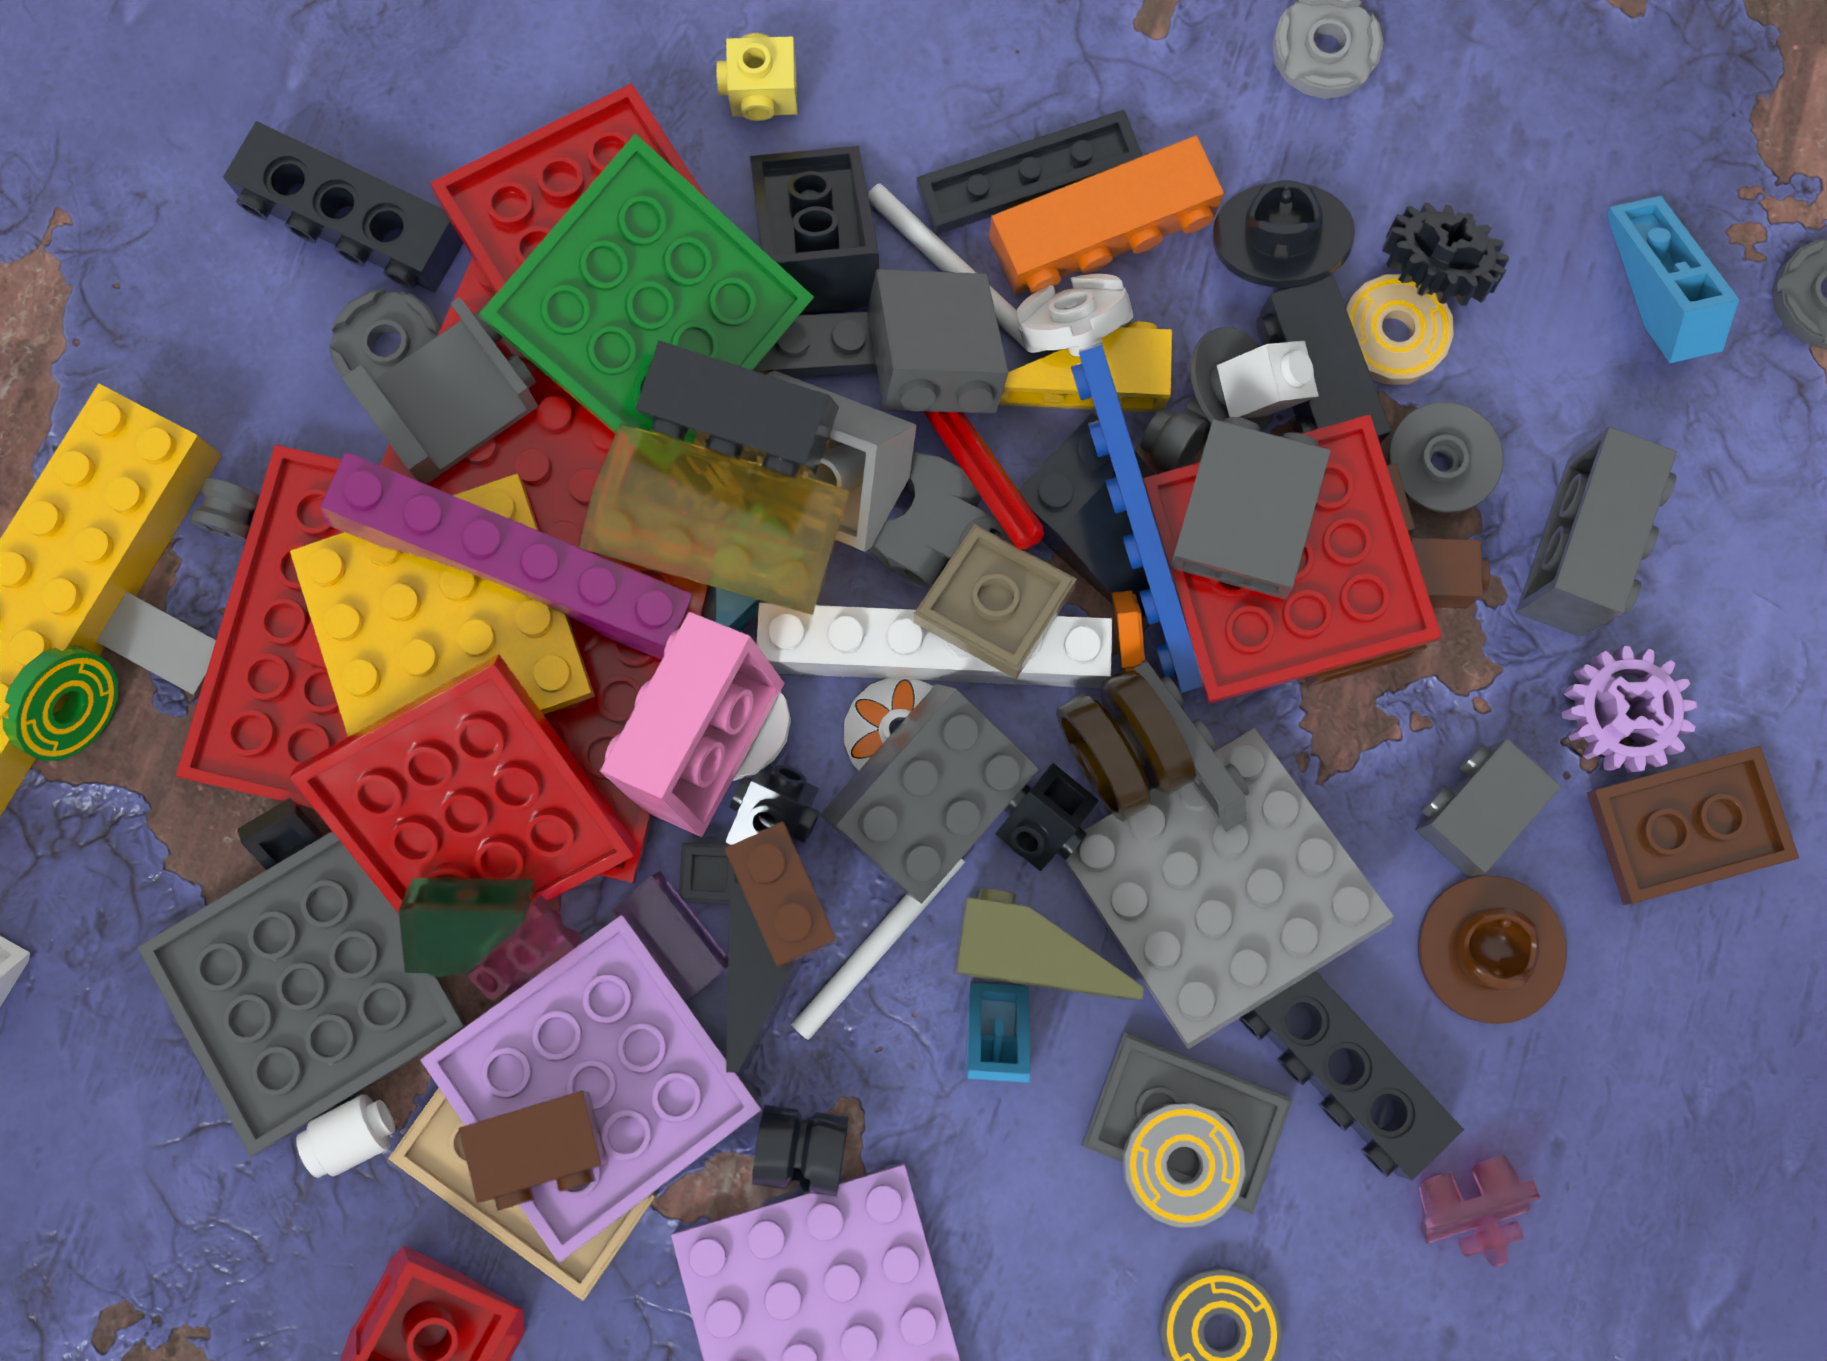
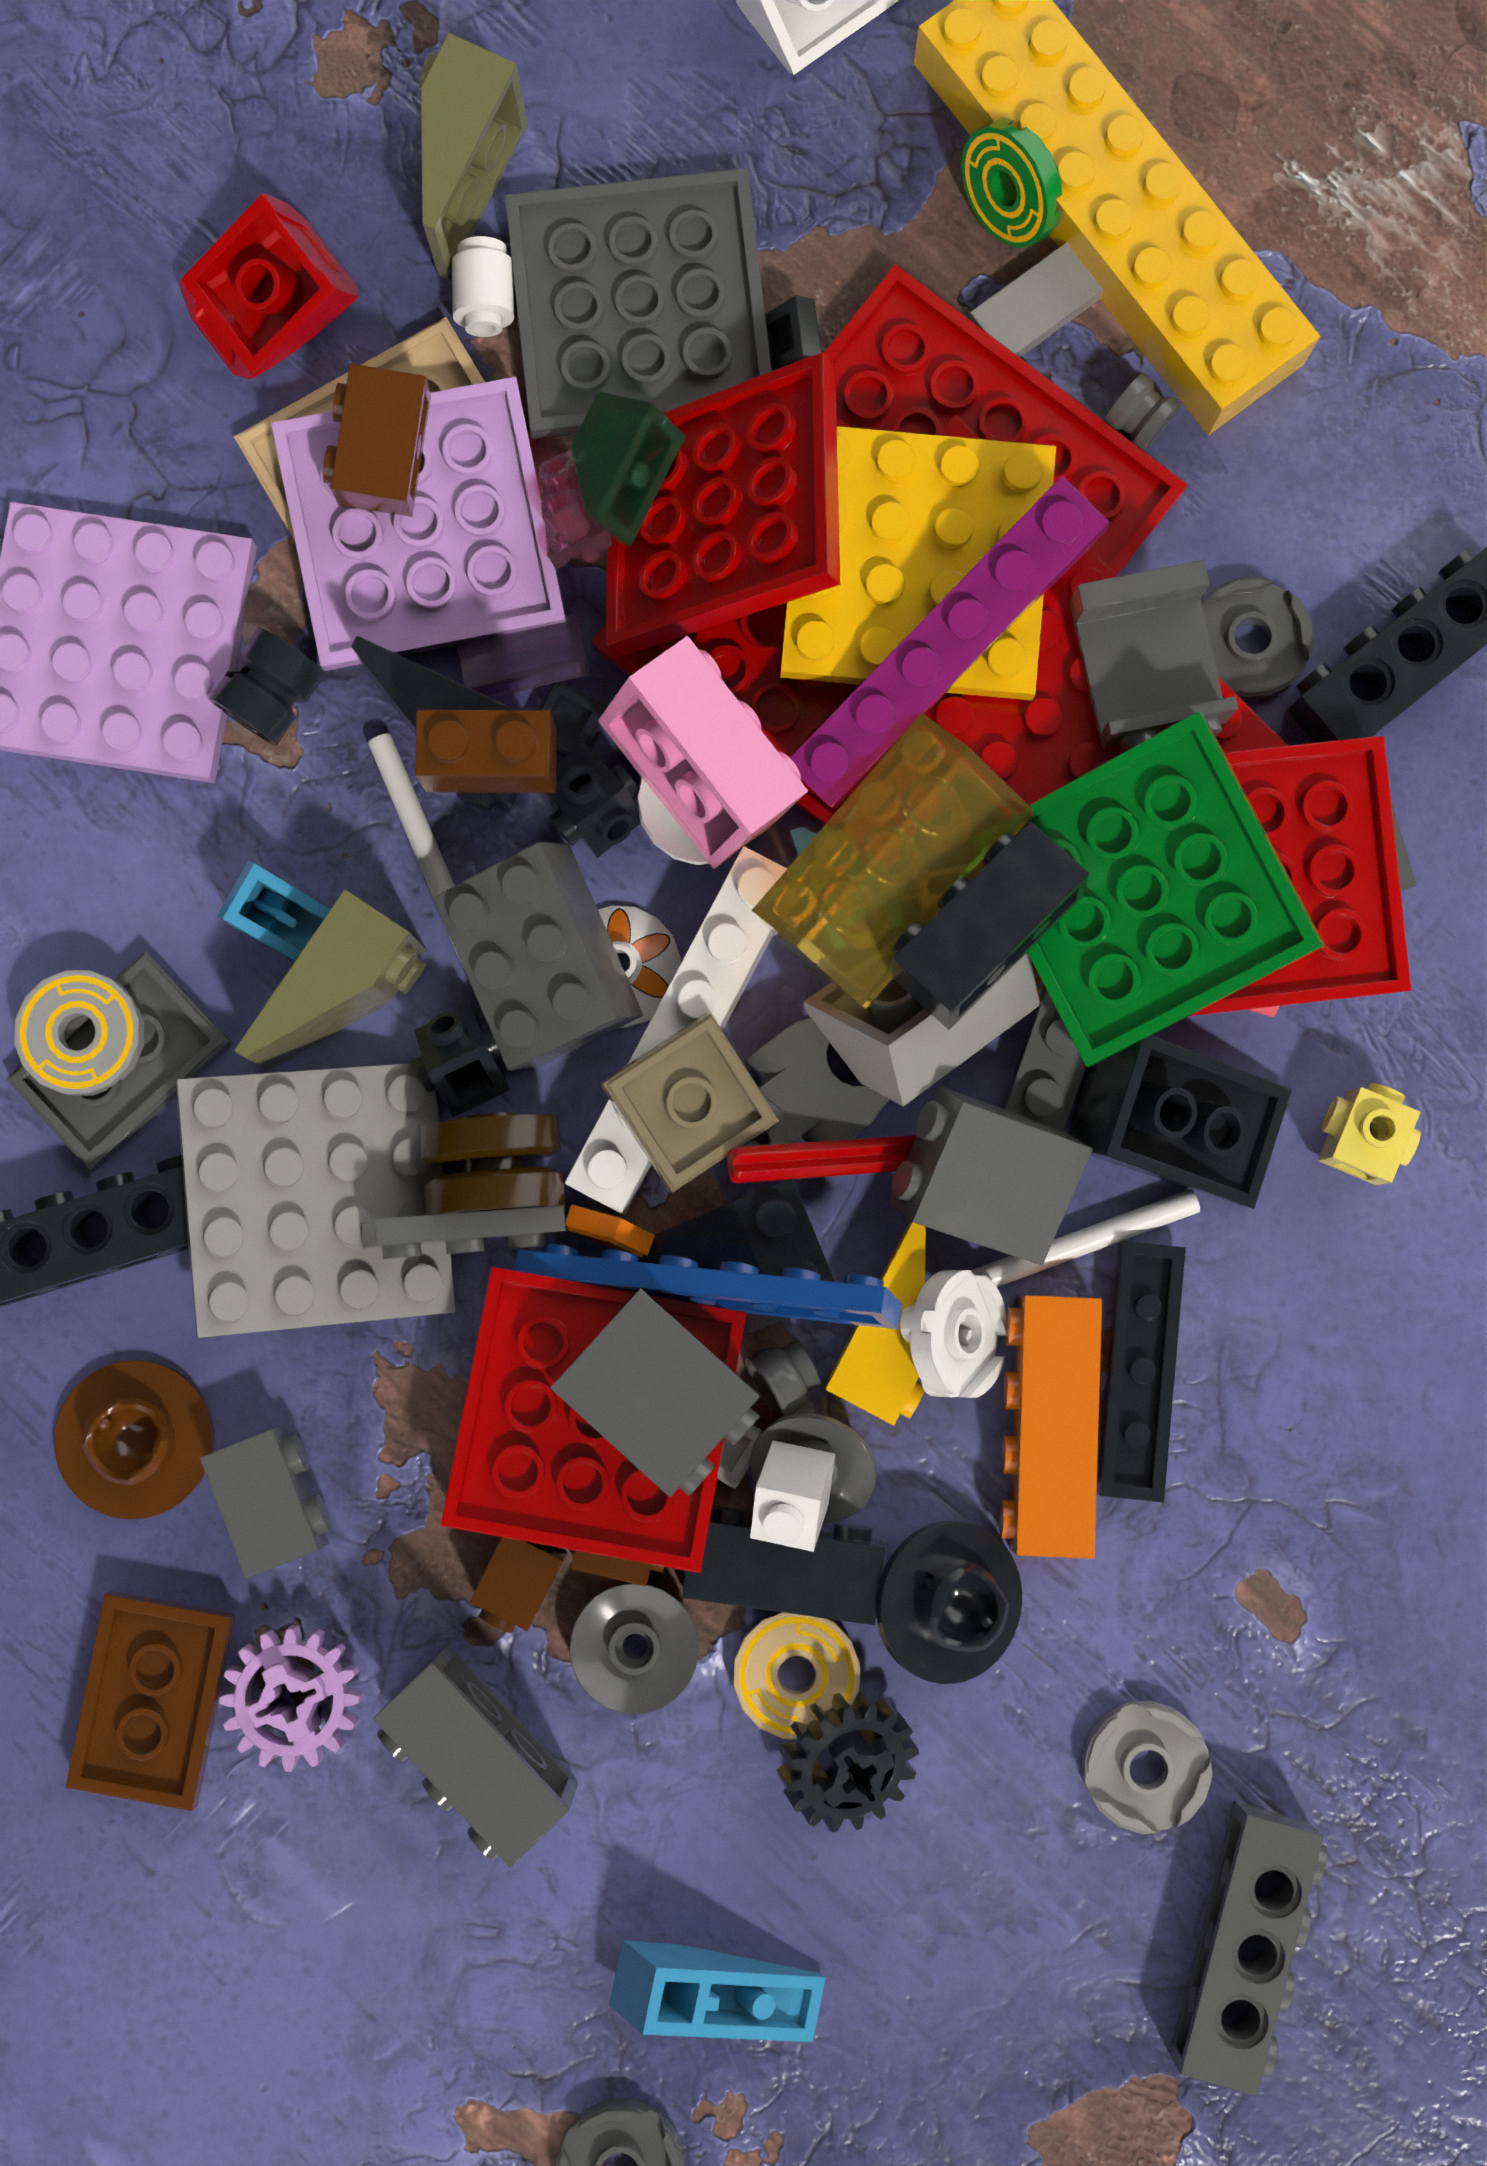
camera: 120 degrees right, 5 degrees up
none -> olive slope [419,32,528,282]

